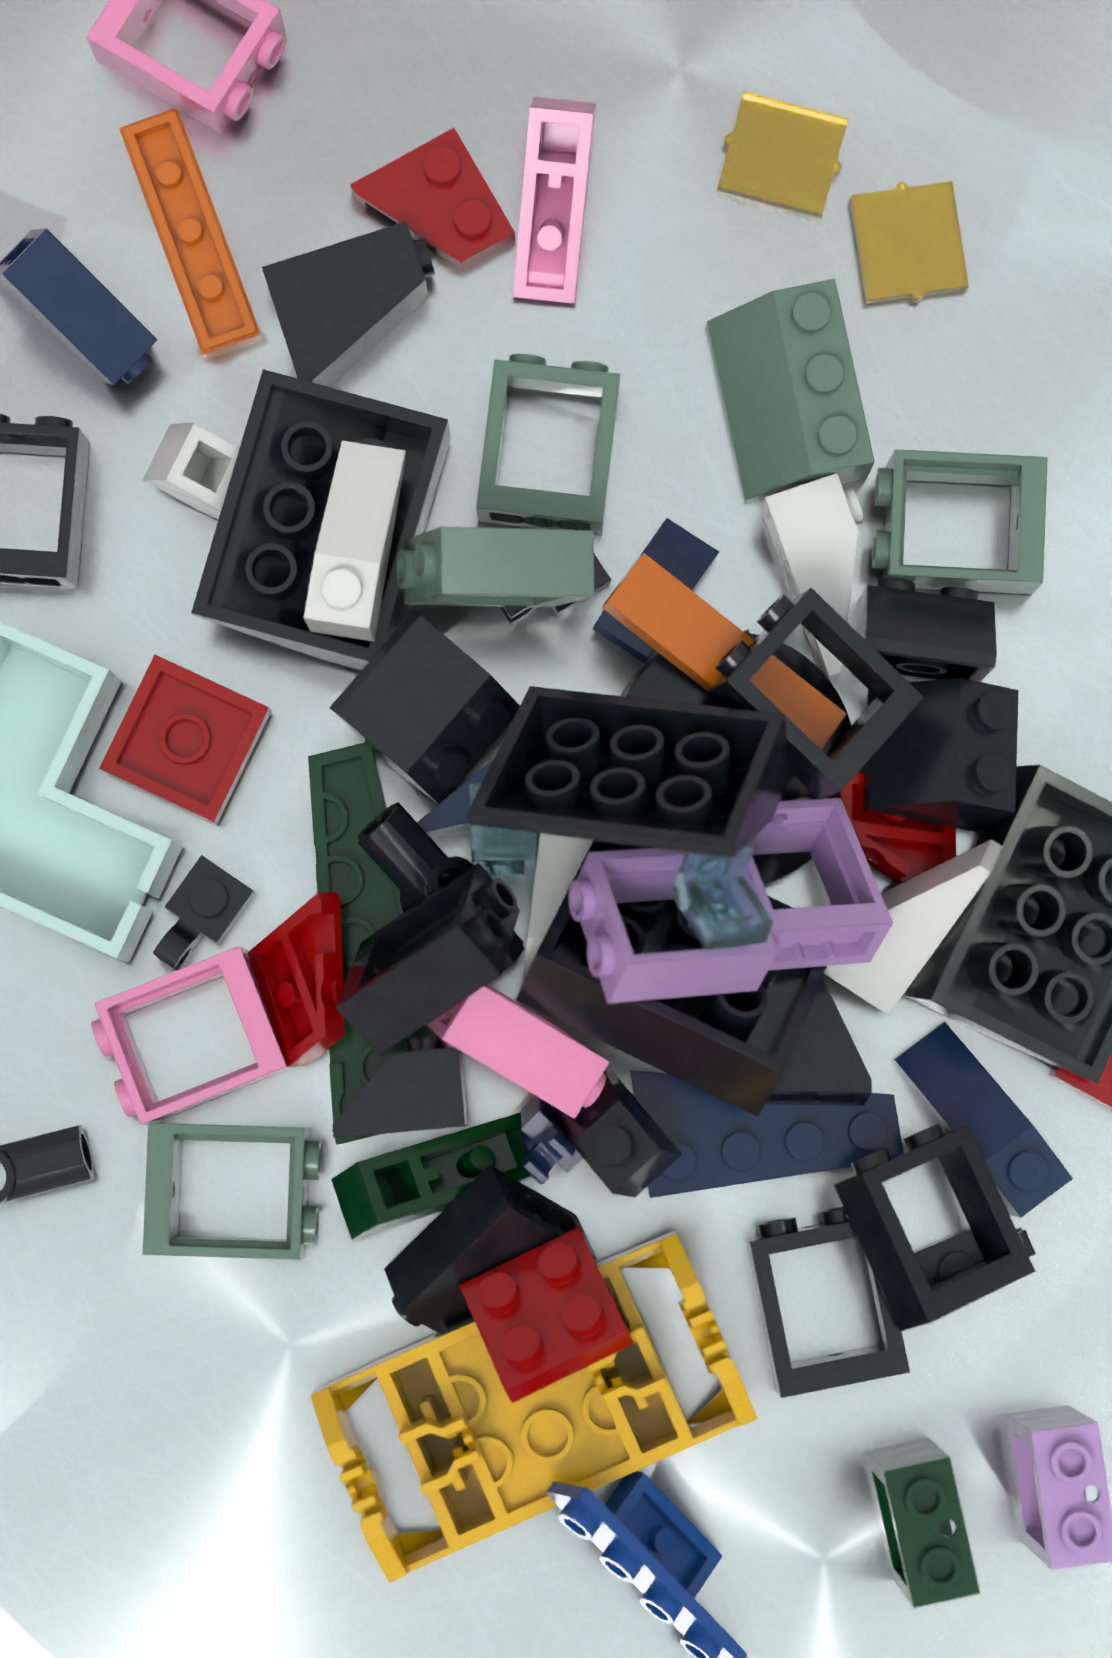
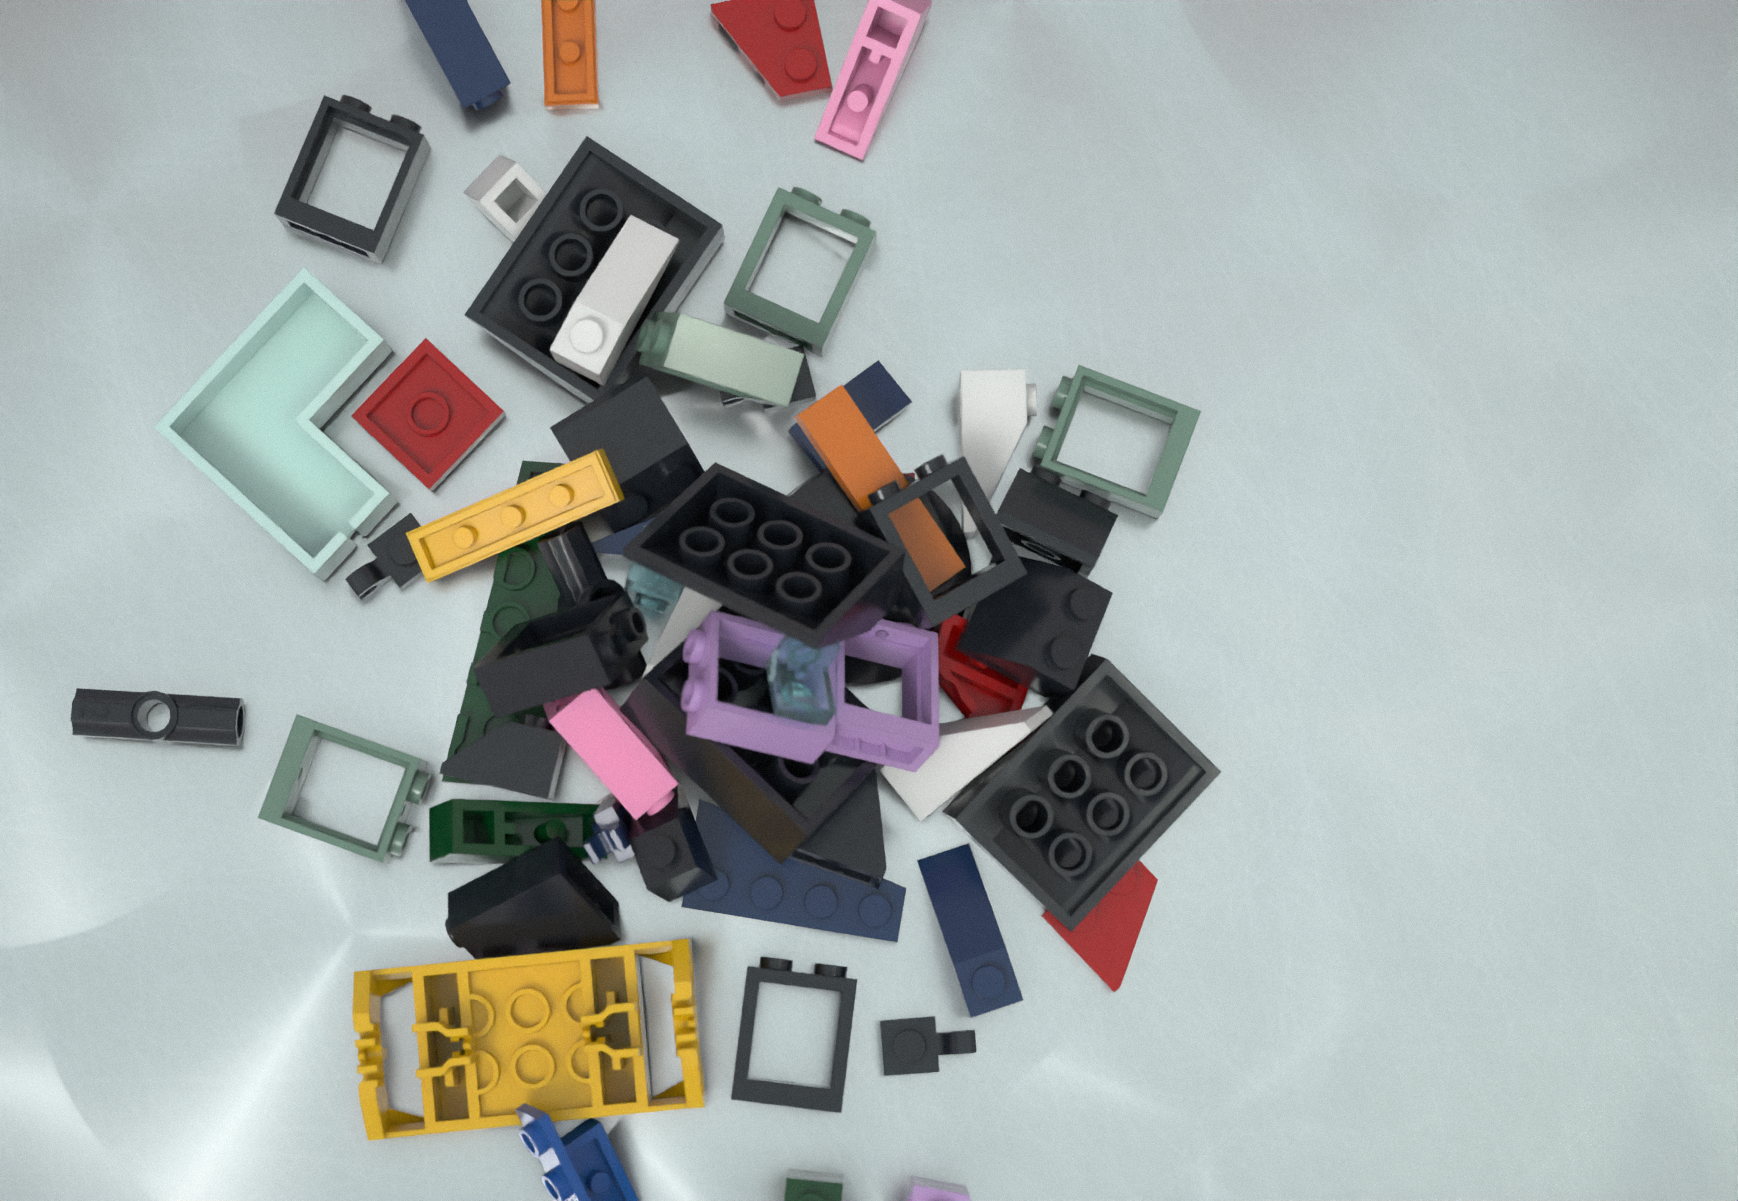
camera: 15 degrees right, 0 degrees up
bright pink window [91,946,293,1125] -> none
red wing [247,892,345,1067] -> none
black slope [262,221,435,387] -> none
red plate [459,1227,634,1403] -> none
sand green slope [707,279,875,504] -> none
clear yellow piece [717,91,848,218] -> none
black window [834,1123,1035,1331] -> none
clear yellow piece [850,181,969,303] -> none
none -> yellow tile [406,448,625,583]

